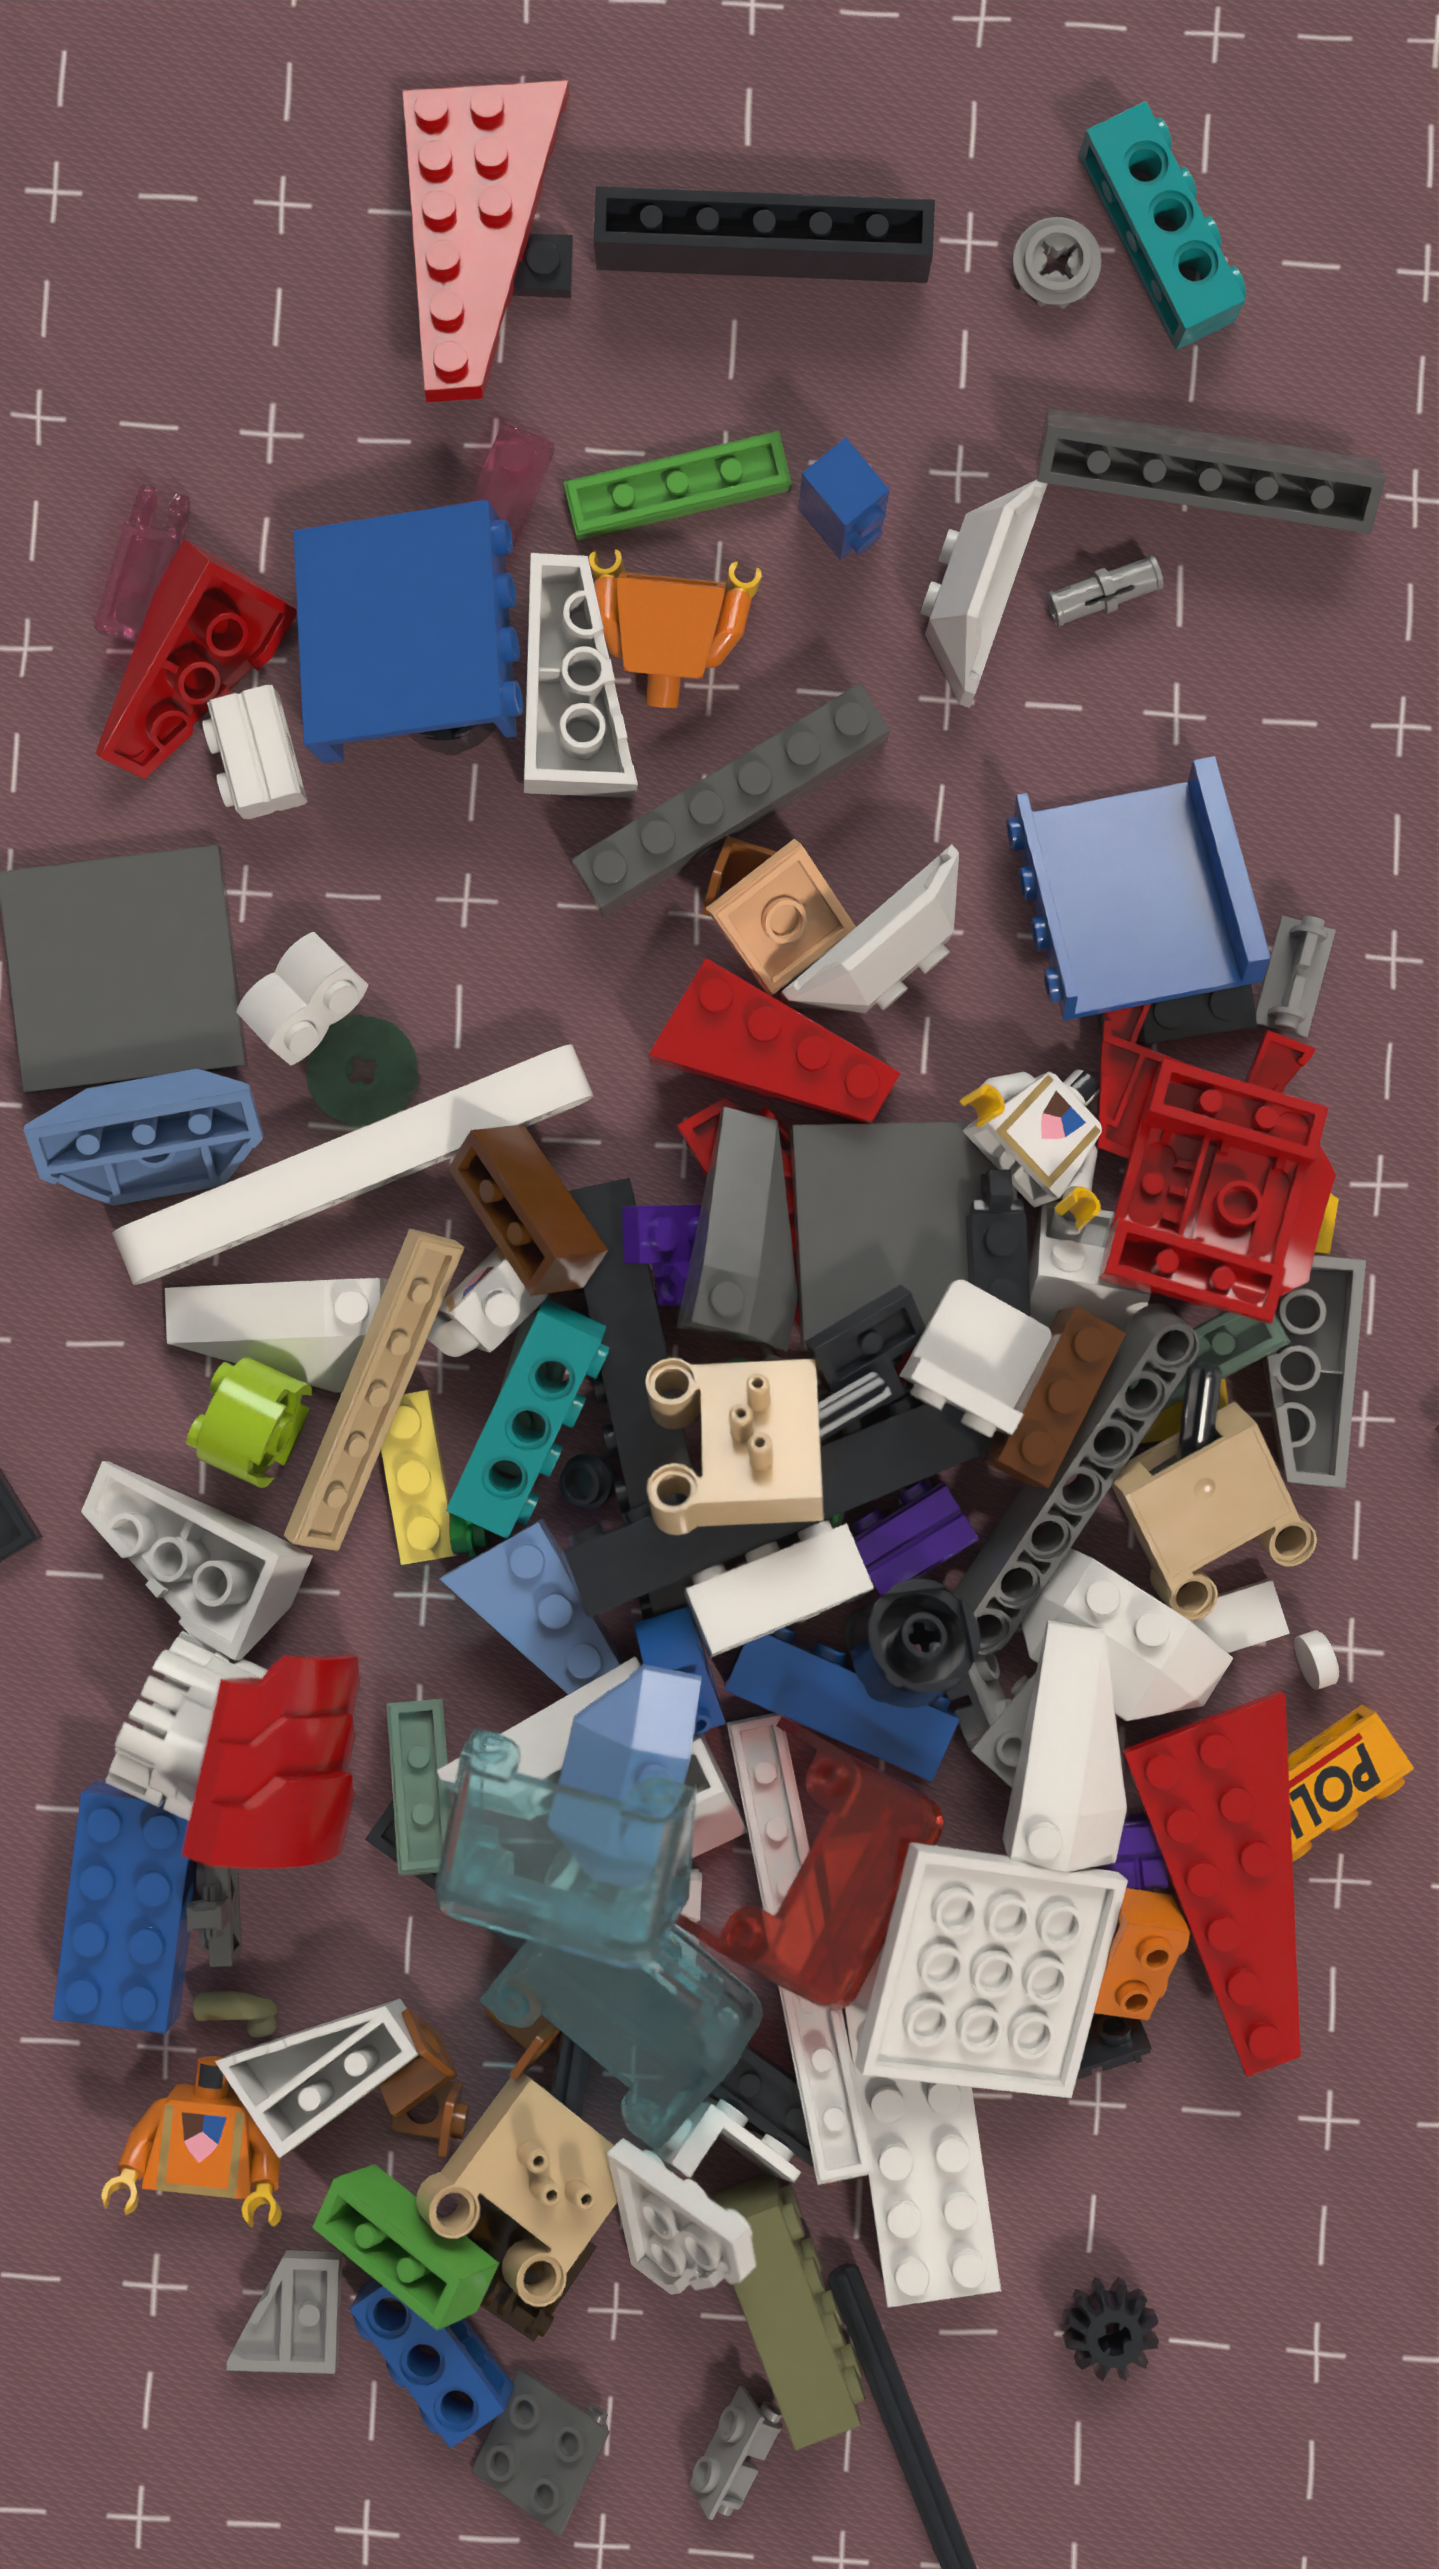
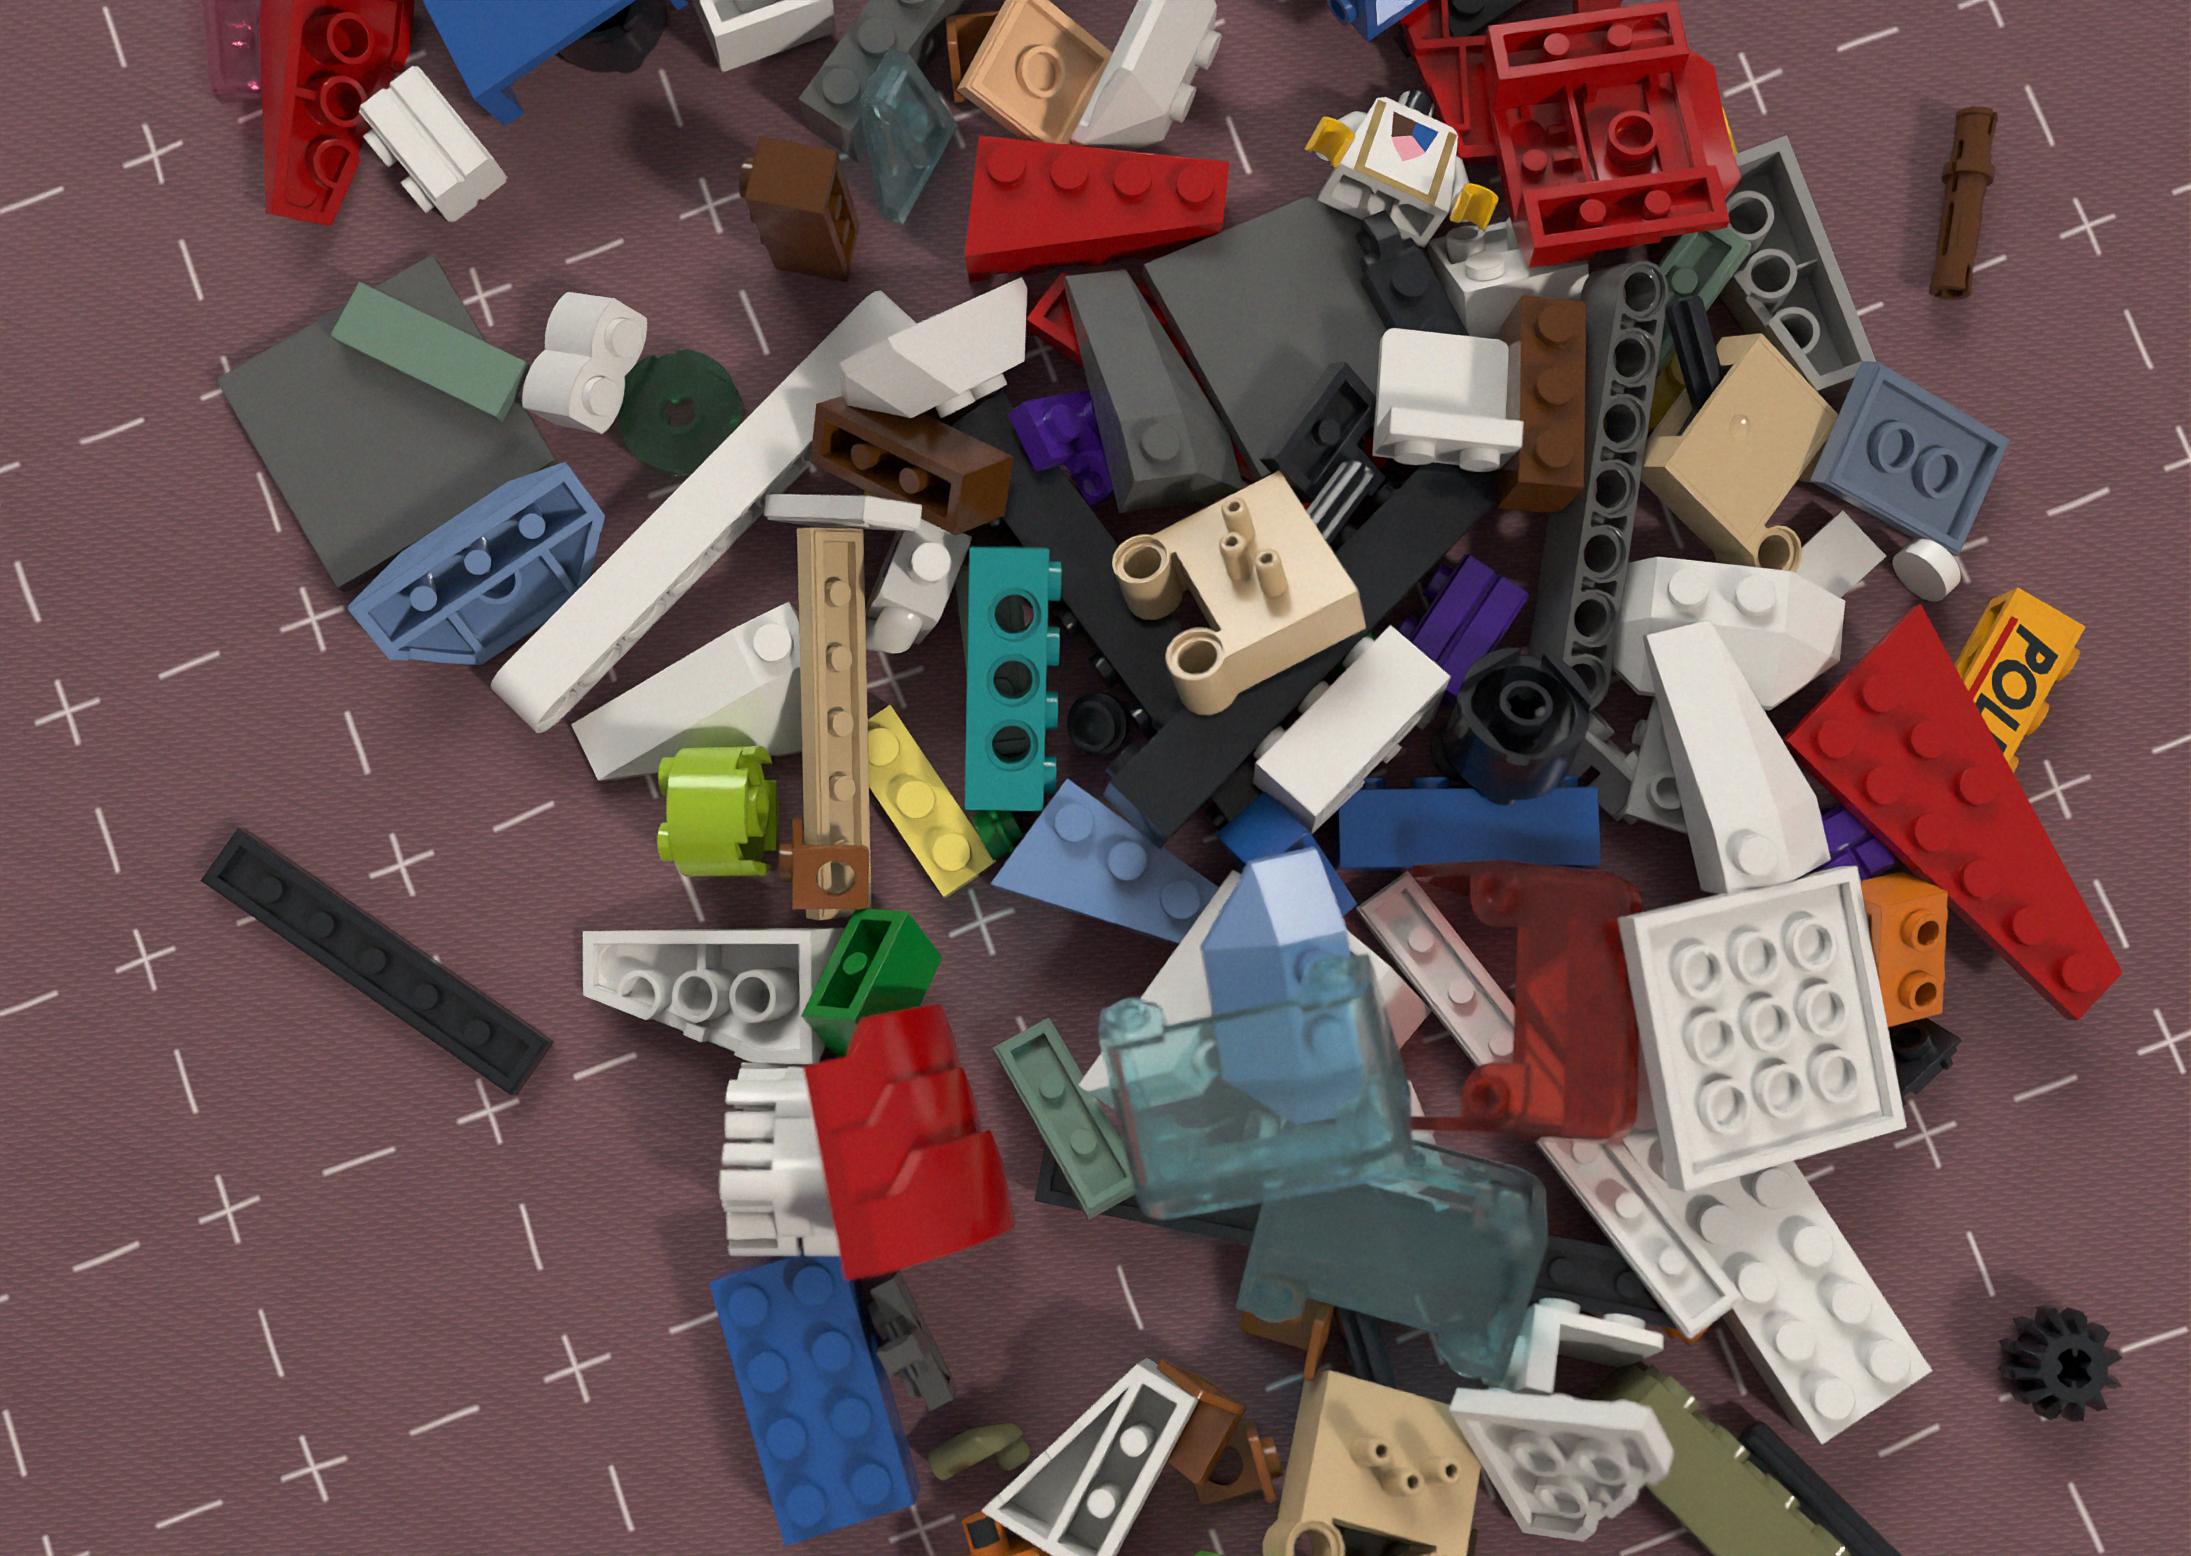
camera: 25 degrees left, 5 degrees down
none -> sand green tile [330,282,530,423]
none -> reddish brown brick [739,136,860,282]
none -> white tile [763,494,922,531]
none -> dark orange bracket [779,818,869,909]
none -> green brick [801,908,943,1059]
none -> white wedge [839,277,1027,418]
none -> clear light blue wing [859,48,958,225]
none -> sand blue tile [1810,361,2010,556]

